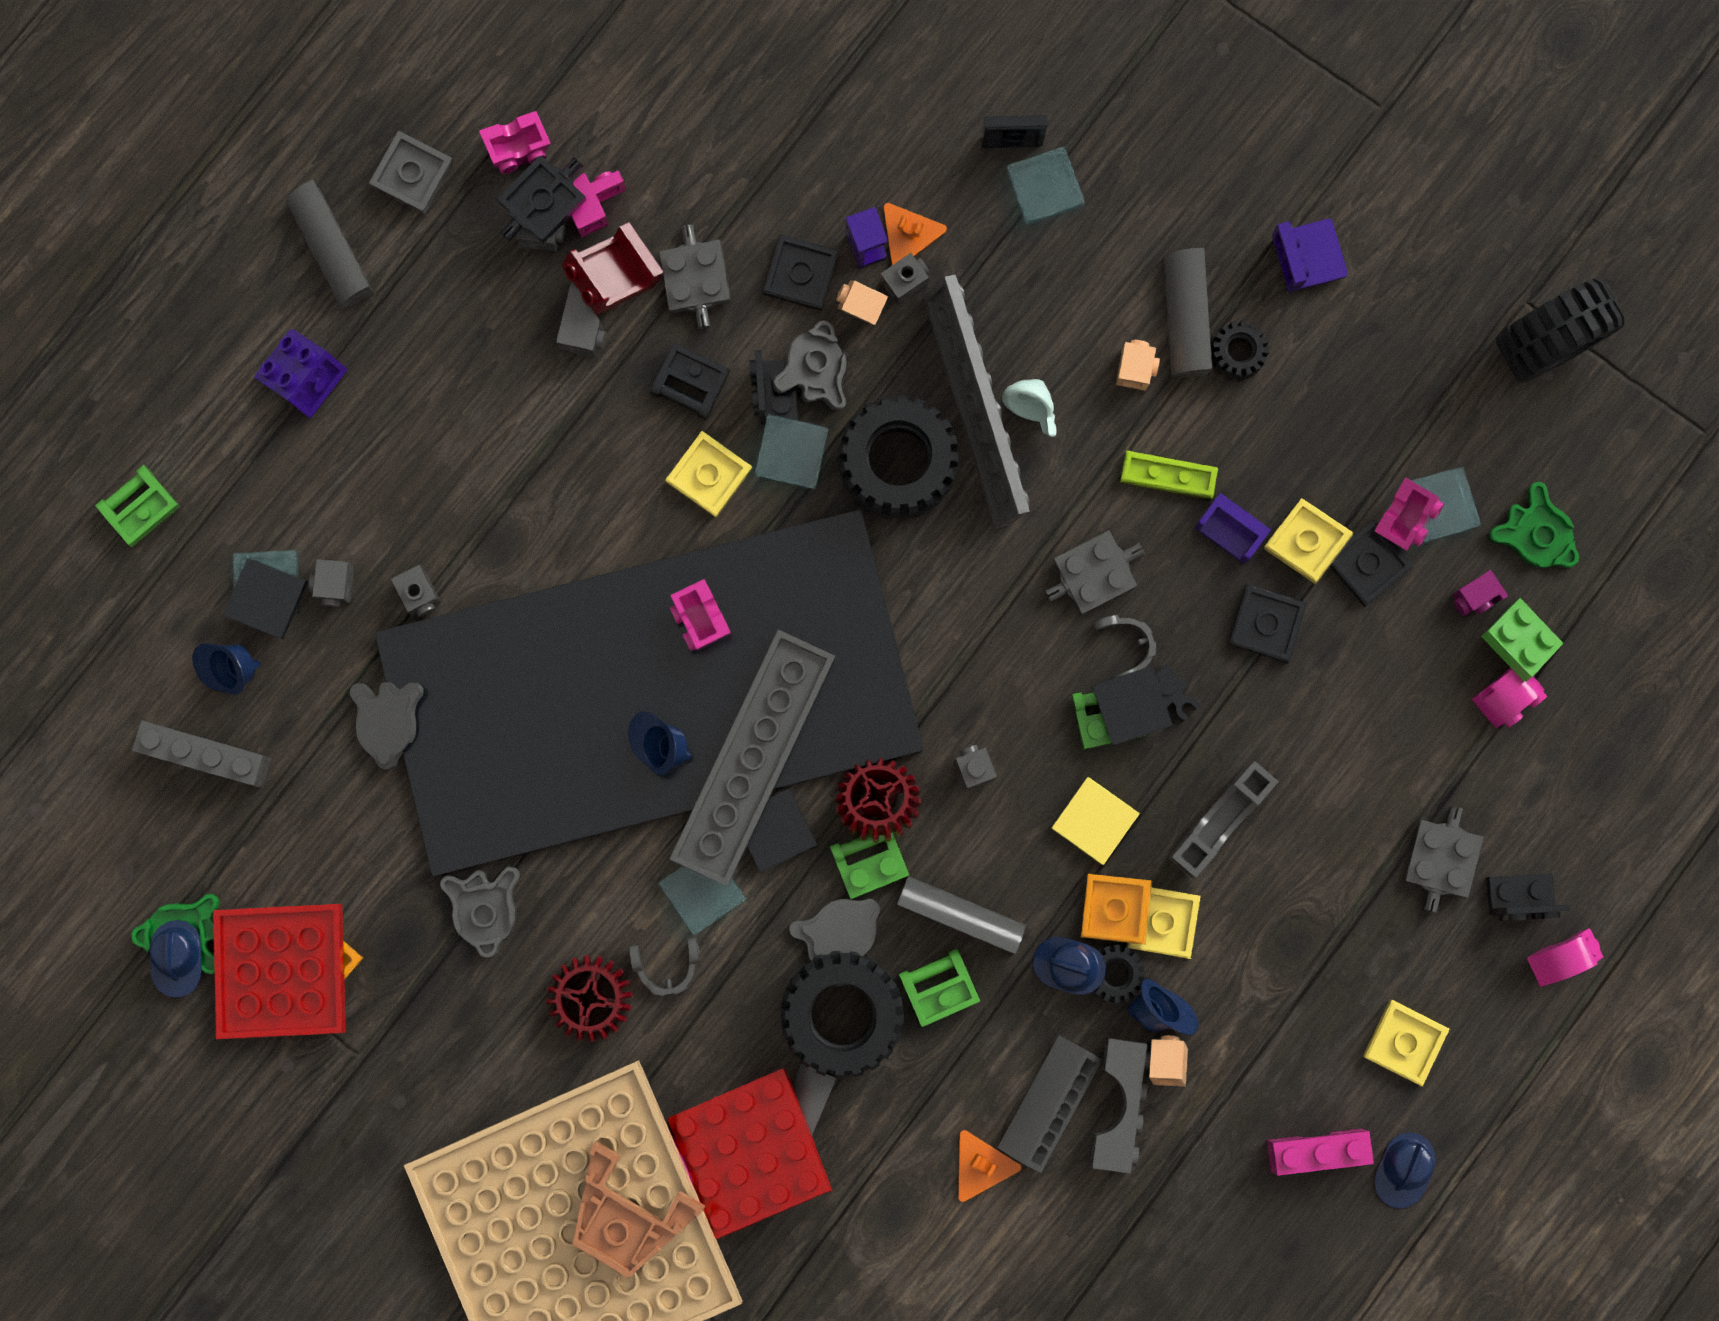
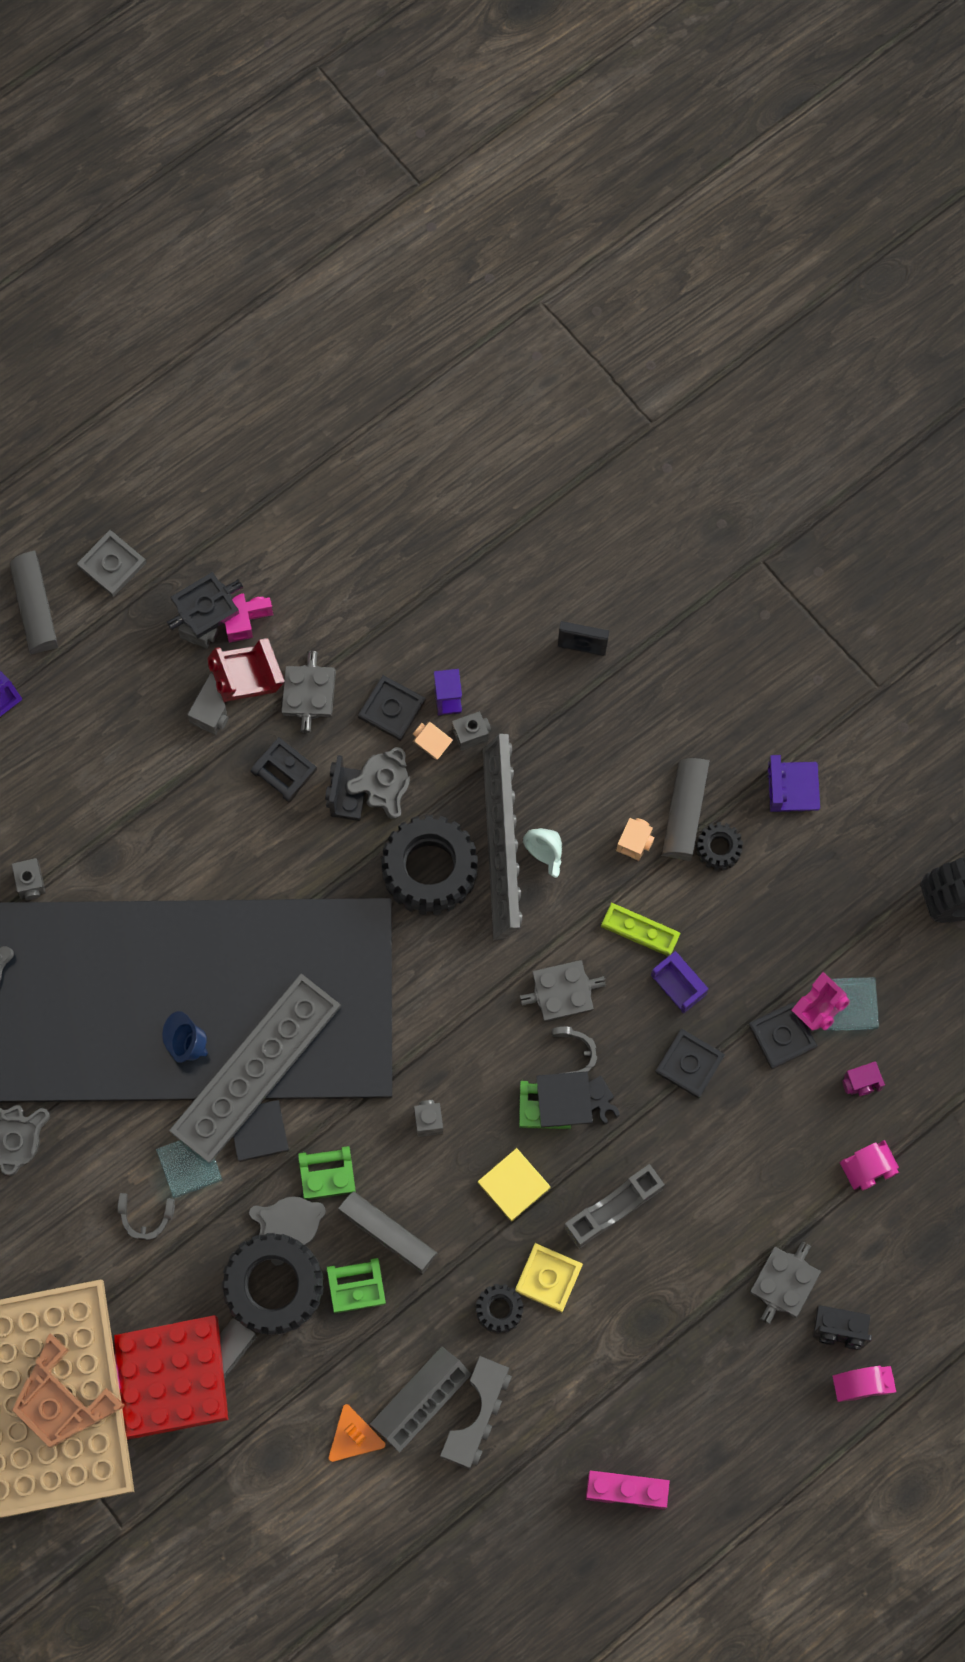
camera: 15 degrees right, 10 degrees down
dark pink cylinder [479,111,551,174] -> none
dark red gear [546,955,633,1042] -> none
light yellow tile [665,431,753,518] -> none
dark pink cylinder [670,579,731,651] -> none
clear light blue tile [755,414,829,489] -> none
dark red gear [835,758,921,843] -> none
orange piece [884,203,947,265] -> none
clear light blue tile [1006,146,1085,225] -> none
dark blue piece [1033,937,1106,995] -> none
light orange tile [1081,874,1152,945] -> none
dark blue piece [1128,979,1199,1035] -> none
light nougat brick [1149,1035,1188,1087] -> none
light yellow tile [1264,498,1353,584] -> none
light yellow tile [1363,1000,1449,1086] -> none
dark blue piece [1374,1132,1436,1209] -> none
bright green plate [1481,598,1564,682] -> none
green tile [1489,482,1579,569] -> none

